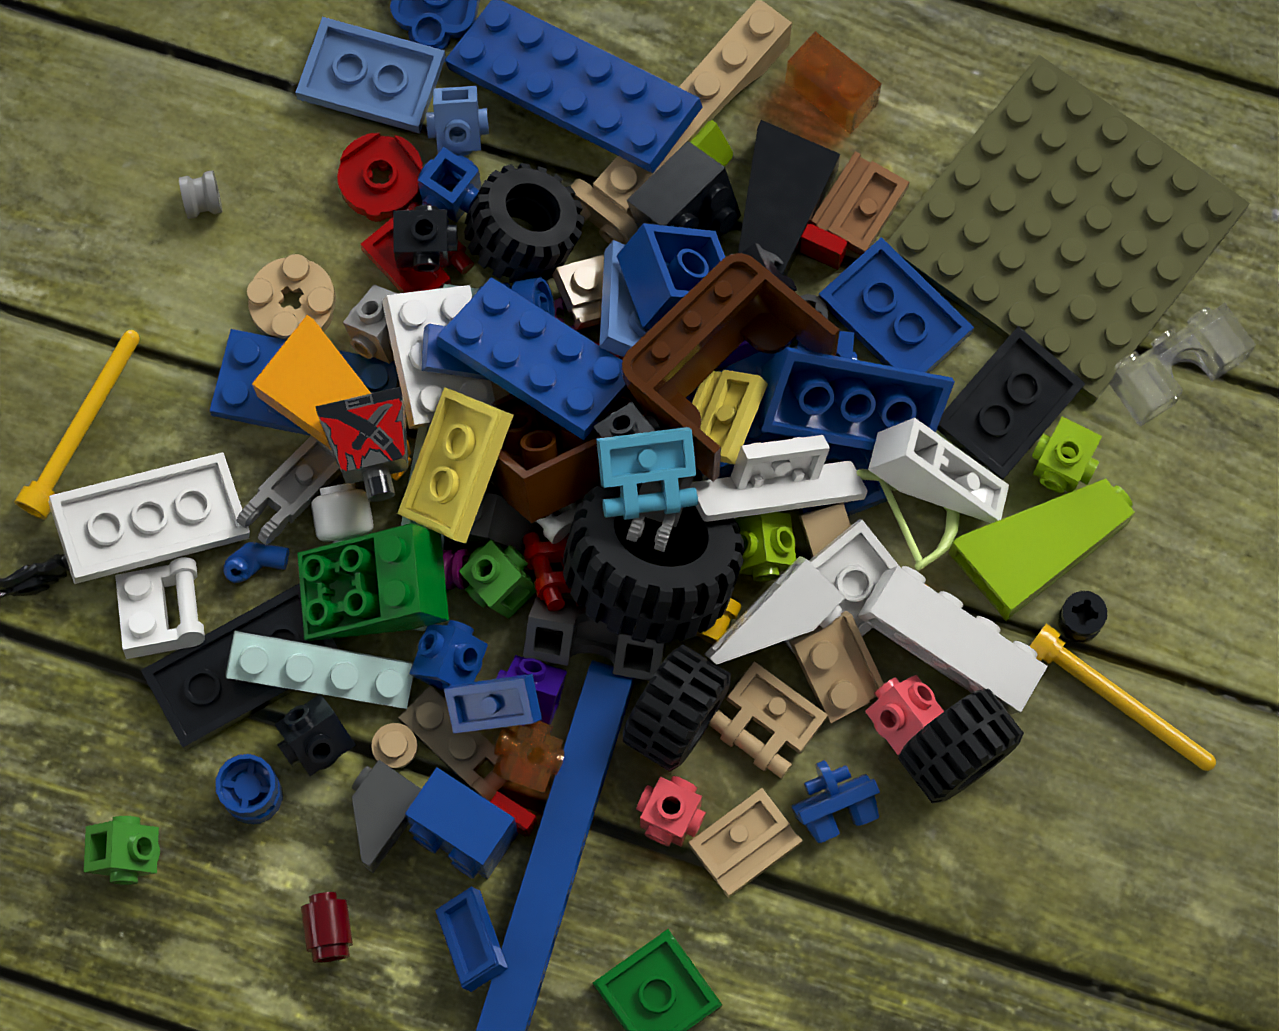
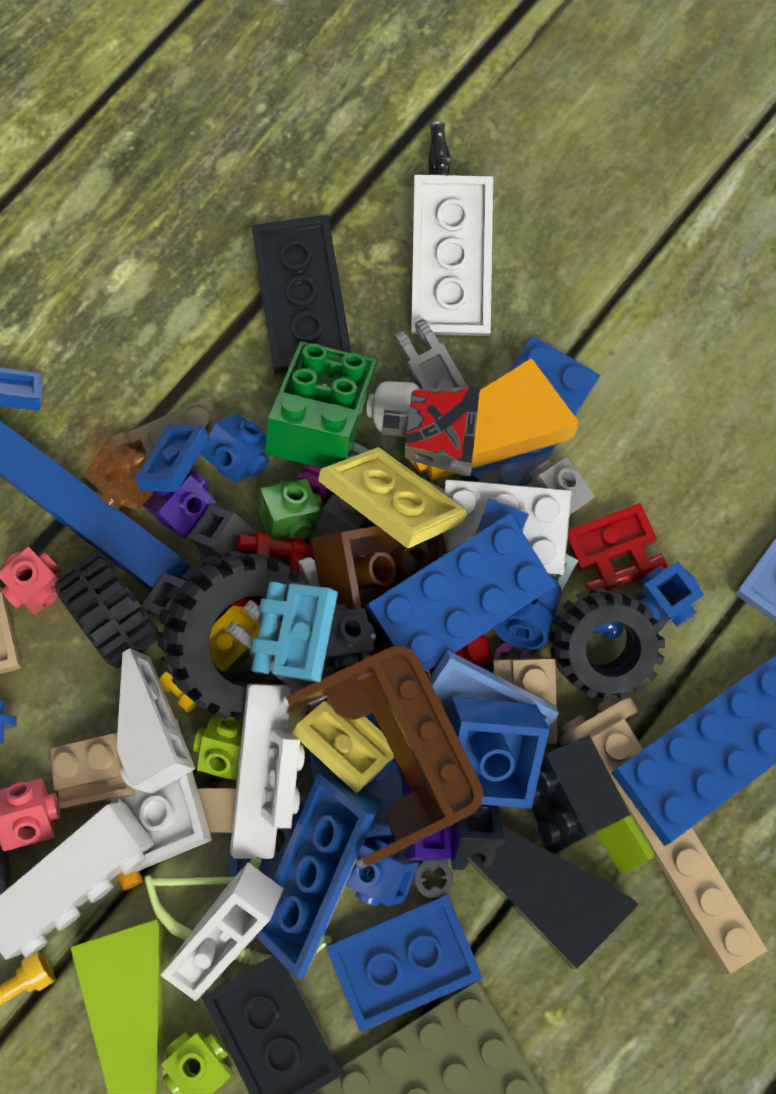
camera: 110 degrees right, 0 degrees up
yellow piece [14,330,140,520] -> none
bright green brick [84,816,160,885] -> none
white plate [115,557,205,659] -> none
light grey wheel [179,170,223,219] -> none
blue wheel [216,754,283,824] -> none
blue arm [224,542,289,583] -> none
light aqua plate [226,631,413,709] -> none
tan plate [247,254,336,340] -> none
black brick [274,694,356,776] -> none
dark red brick [301,892,353,963] -> none
red plate [337,133,423,222] -> none
dark grey slope [352,760,421,873] -> none
tan plate [371,723,418,769] -> none
black brick [393,205,458,272] -> none
blue brick [405,767,518,879] -> none
medium blue brick [426,86,489,156] -> none
red tile [490,791,537,837] -> none
tan plate [709,661,828,779] -> none
clear orange brick [785,31,882,134] -> none
red tile [799,224,848,270] -> none
medium nougat plate [810,151,909,256] -> none
black wheel [1058,590,1108,643] -> none

